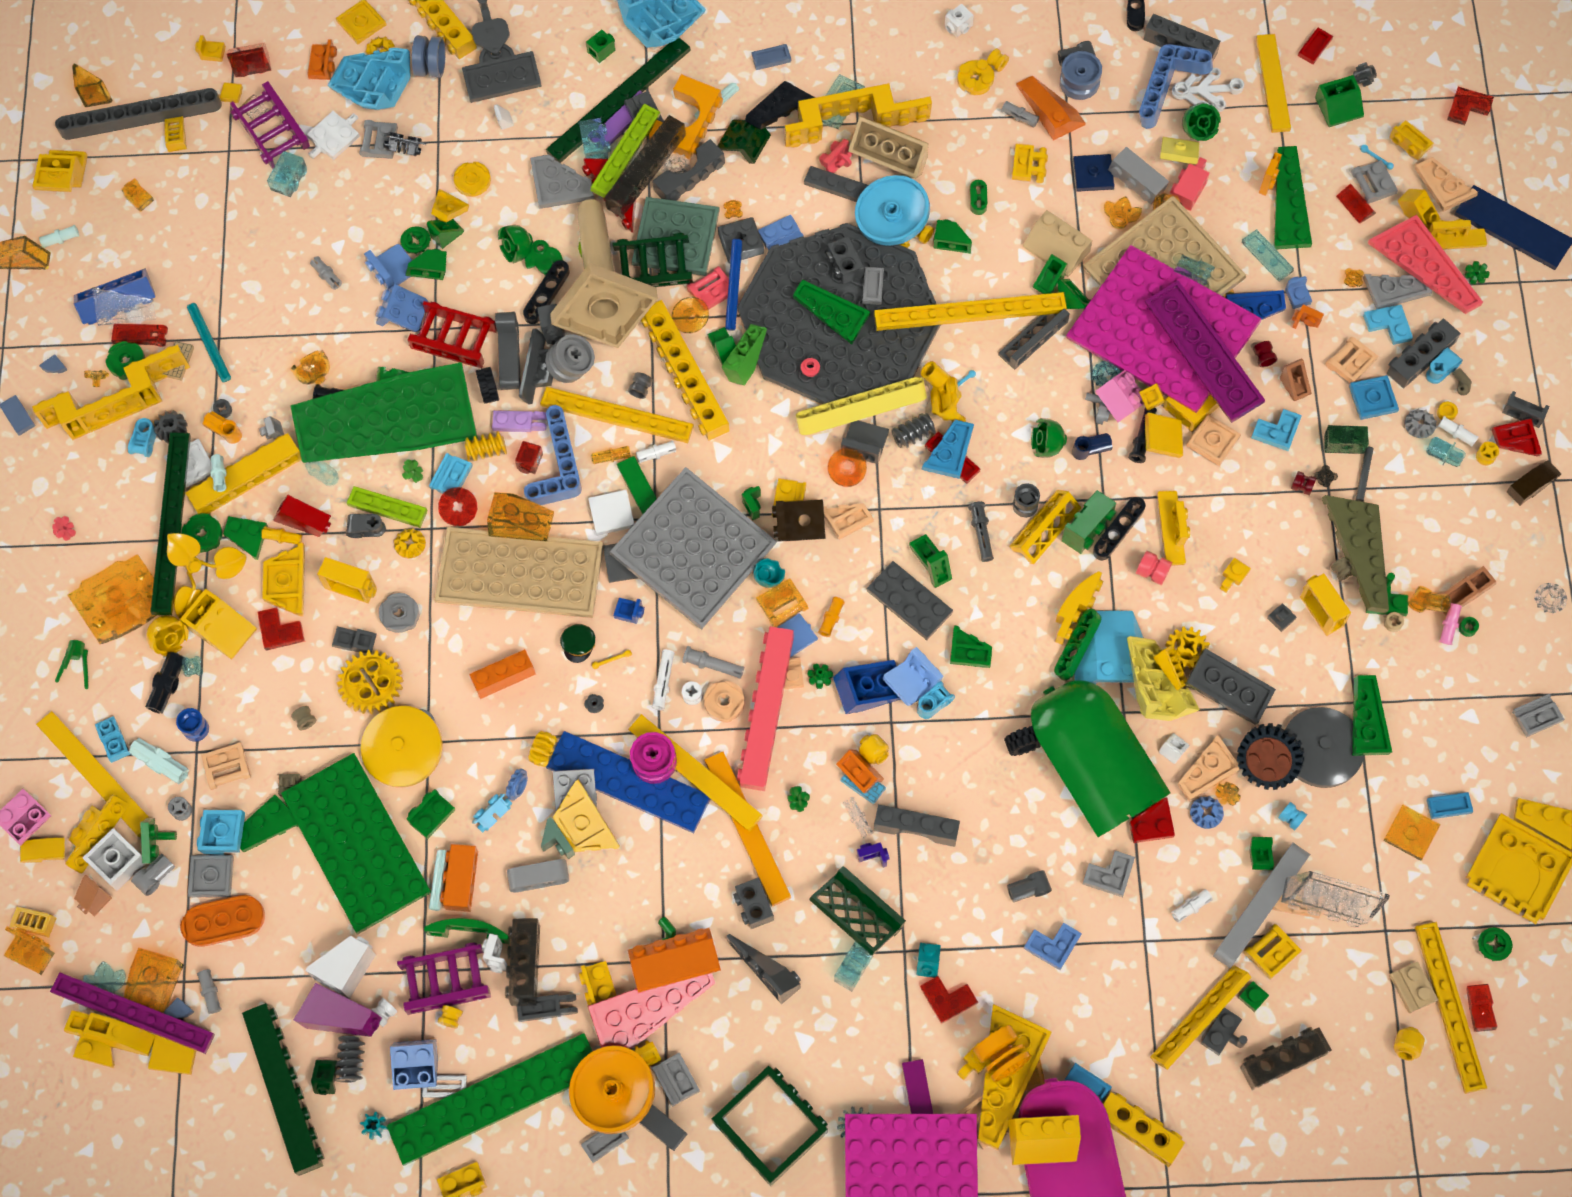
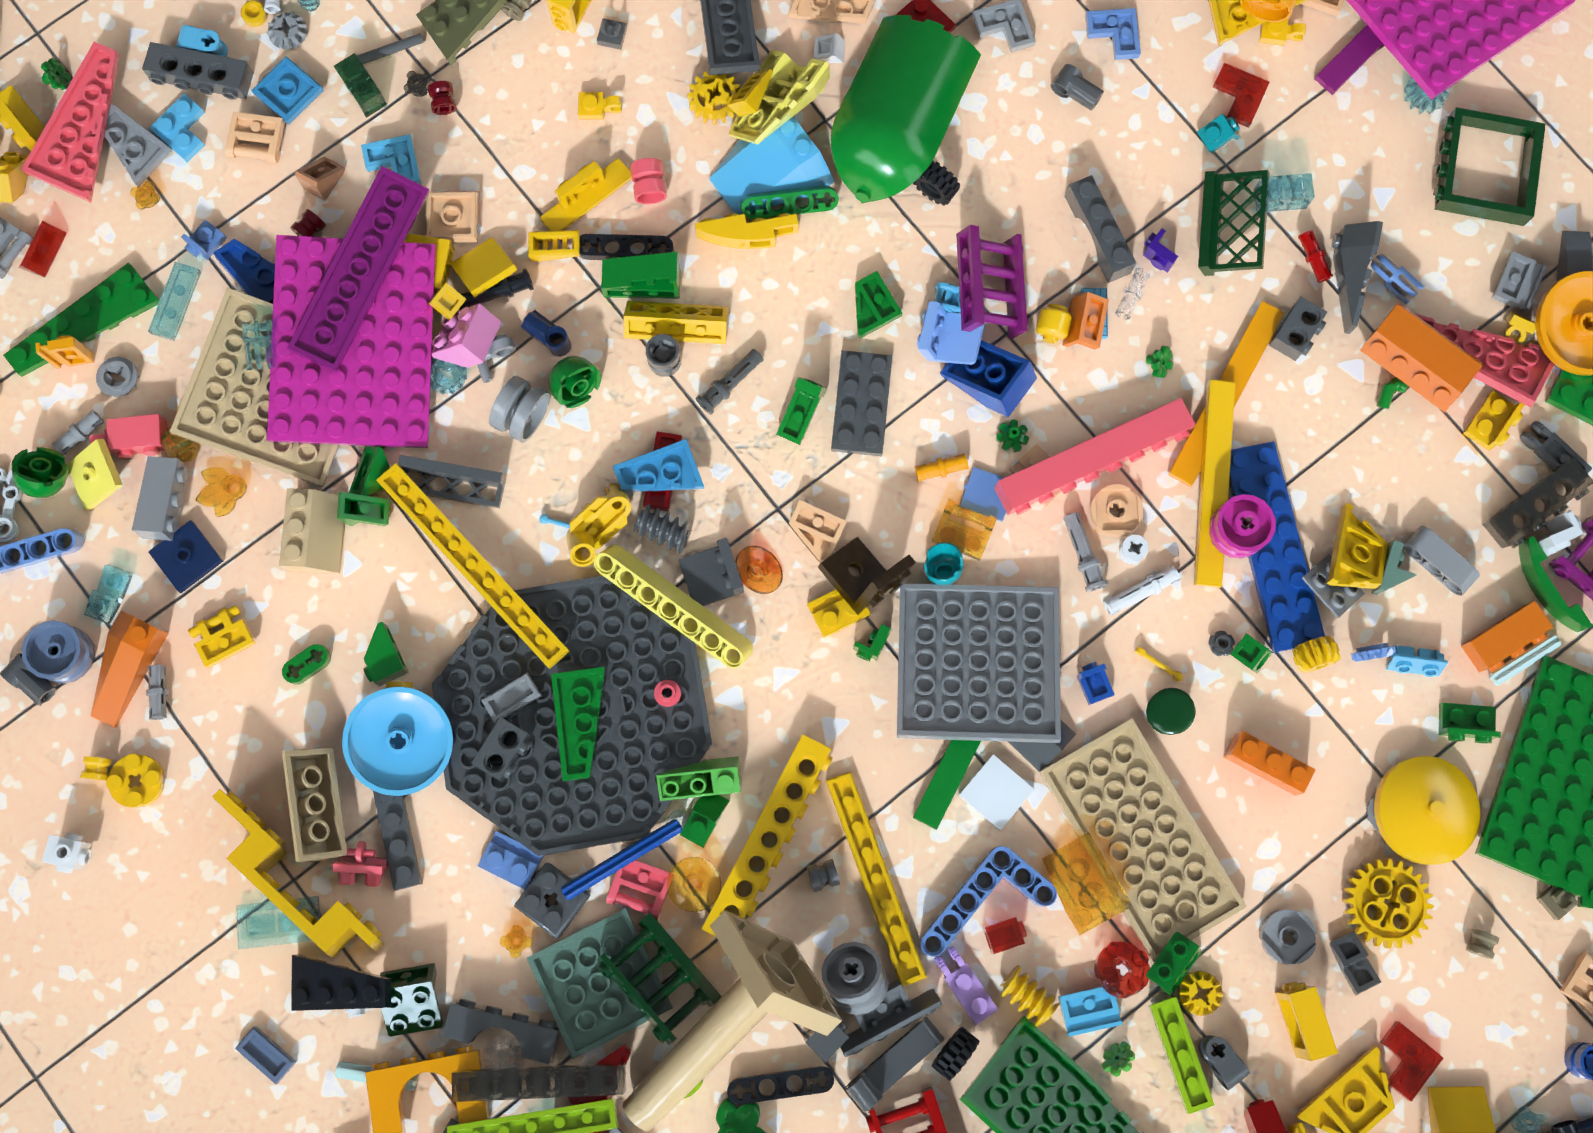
camera: 130 degrees left, 10 degrees up
clear yellow axle [591,445,631,464] -> none
white pin [636,440,677,464] -> none
orange bracket [1292,304,1324,329] -> none
dark tan arm [1453,368,1472,396] -> none
none -> light grey pin [52,409,104,456]
none -> clear light blue slope [84,564,134,624]
none -> light grey gear [96,357,139,398]
none -> light grey wheel [489,376,550,443]
none -> yellow slope [528,230,580,262]
none -> magenta fence [956,224,1028,339]
none -> green bracket [1146,932,1202,997]
none -> green brick [1230,633,1273,674]
none -> red pin [1298,230,1333,283]
none -> medium blue arm [1371,254,1425,305]

